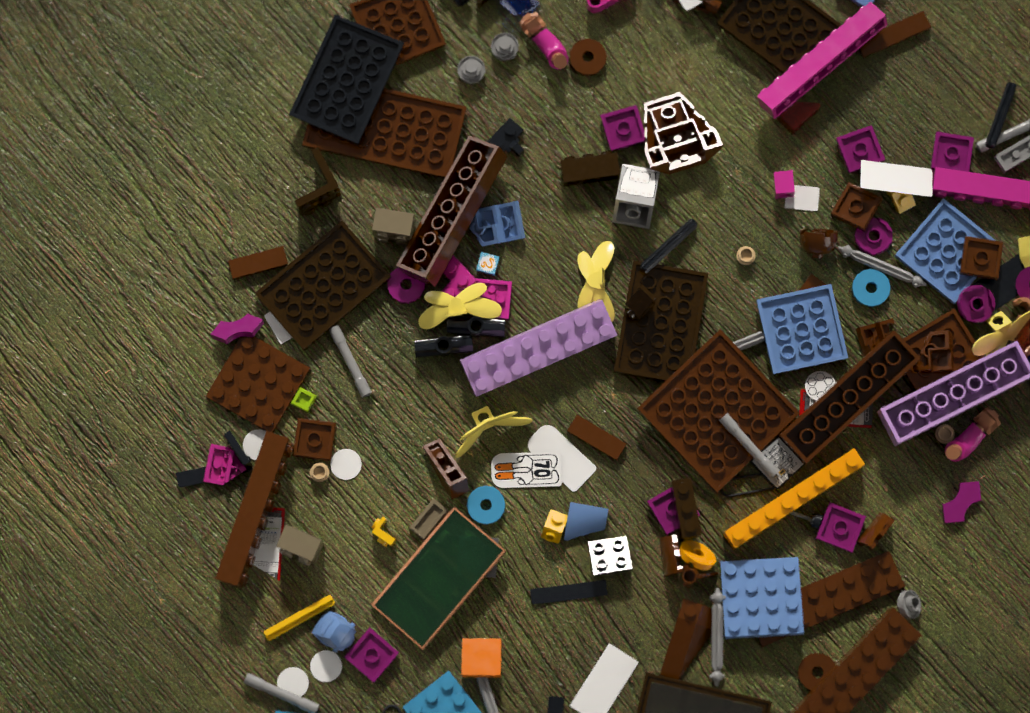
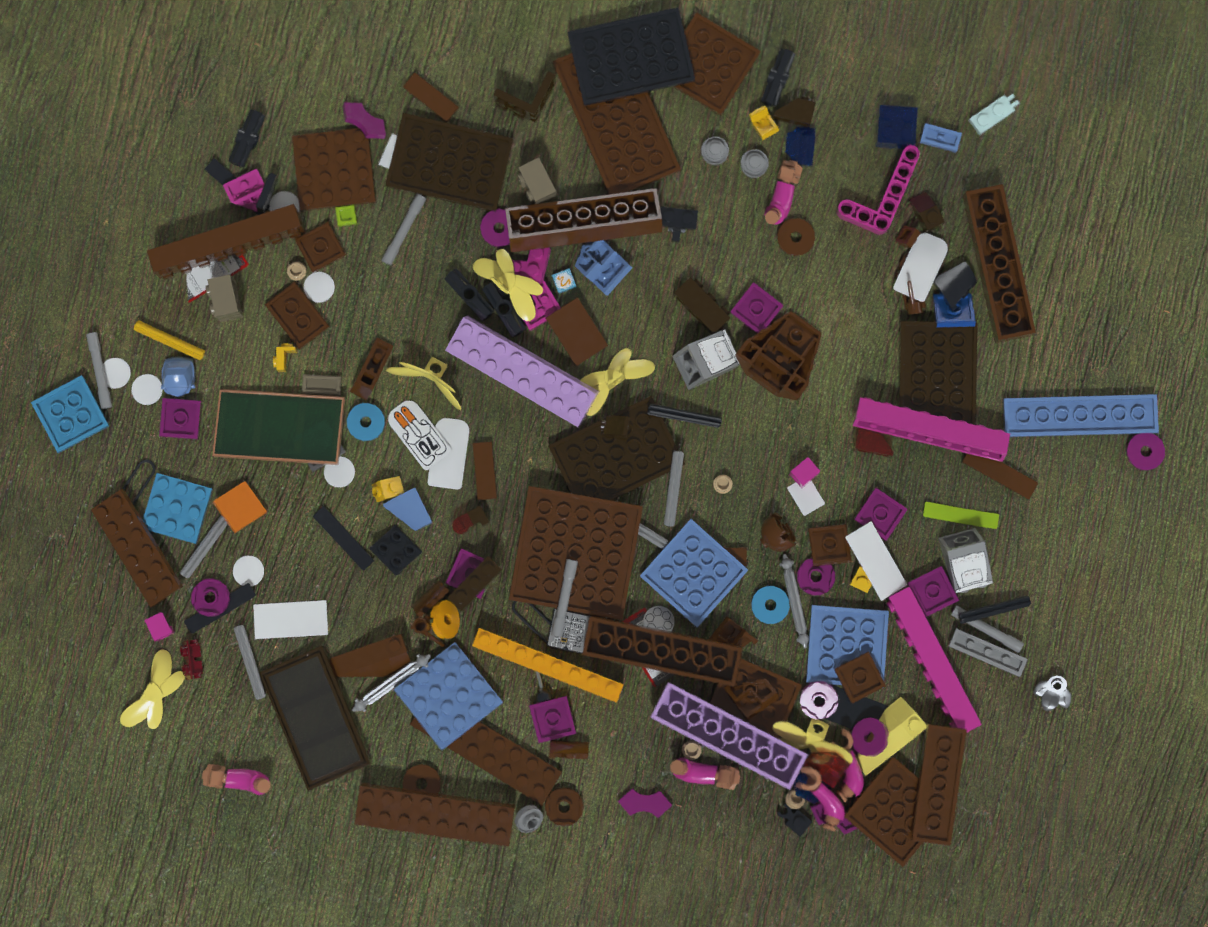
camera: 50 degrees right, 5 degrees up
none -> black piece [228,109,266,168]
none -> white sticker [233,556,264,586]
none -> reddish brown tile [264,282,330,350]
none -> white sticker [324,457,355,487]
none -> leg [452,506,490,535]
none -> reddish brown tile [545,297,608,366]
none -> reddish brown tile [545,787,584,826]
none -> light grey axle [664,451,684,526]
none -> yellow bracket [749,105,779,140]
none -> lime sticker [923,502,999,529]
none -> slope [938,528,993,593]

